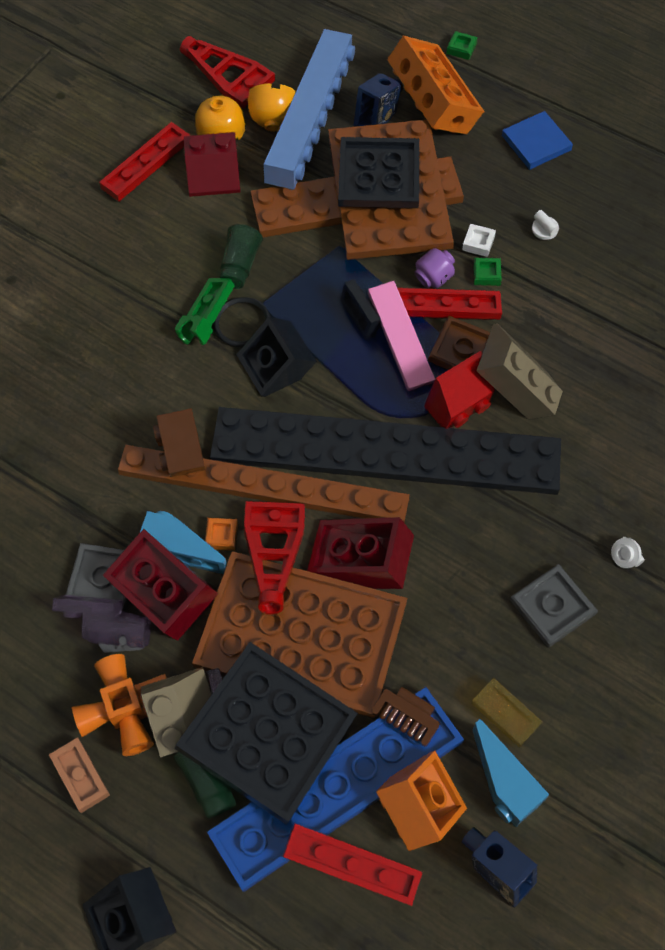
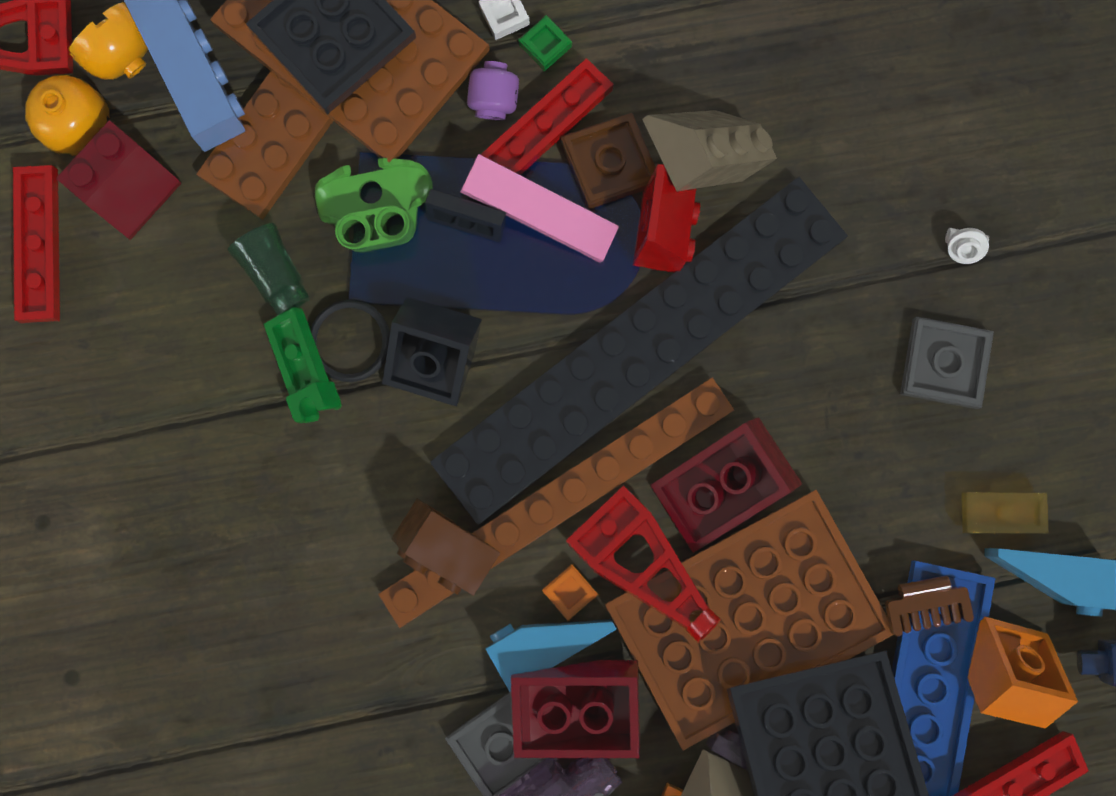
camera: 45 degrees left, 20 degrees up
none -> bright green piece [315,158,433,252]

